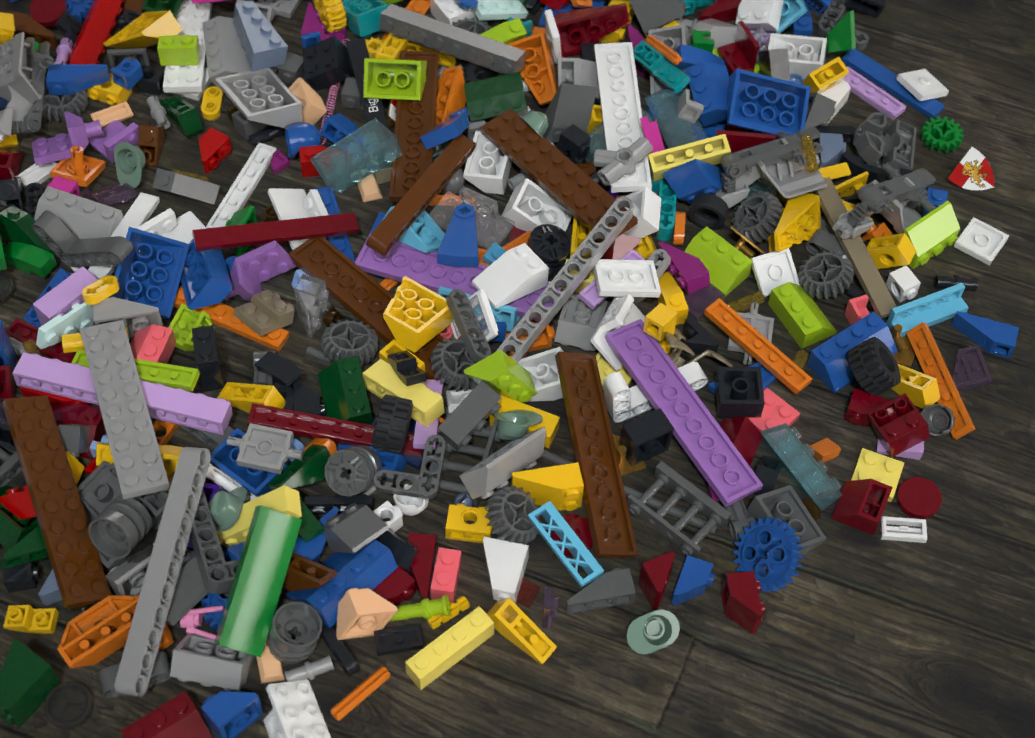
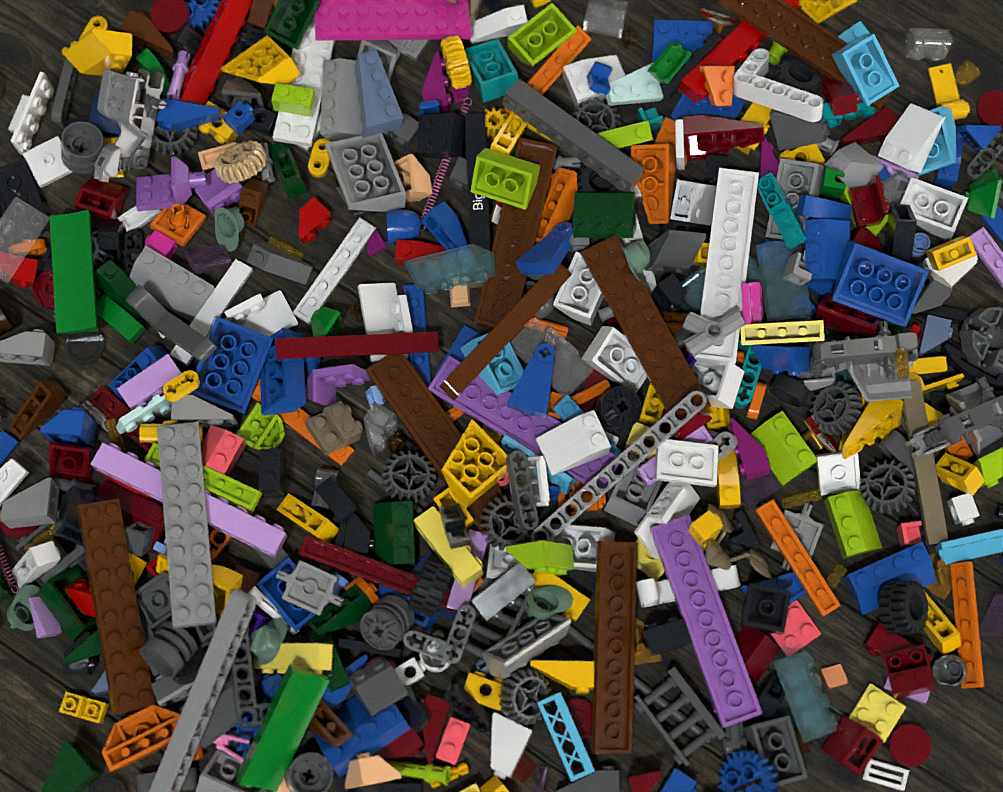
camera: 15 degrees right, 20 degrees up
orange axle [645,35,682,65] -> none
none -> tan gear [214,140,267,184]
none -> black beam [444,684,492,733]

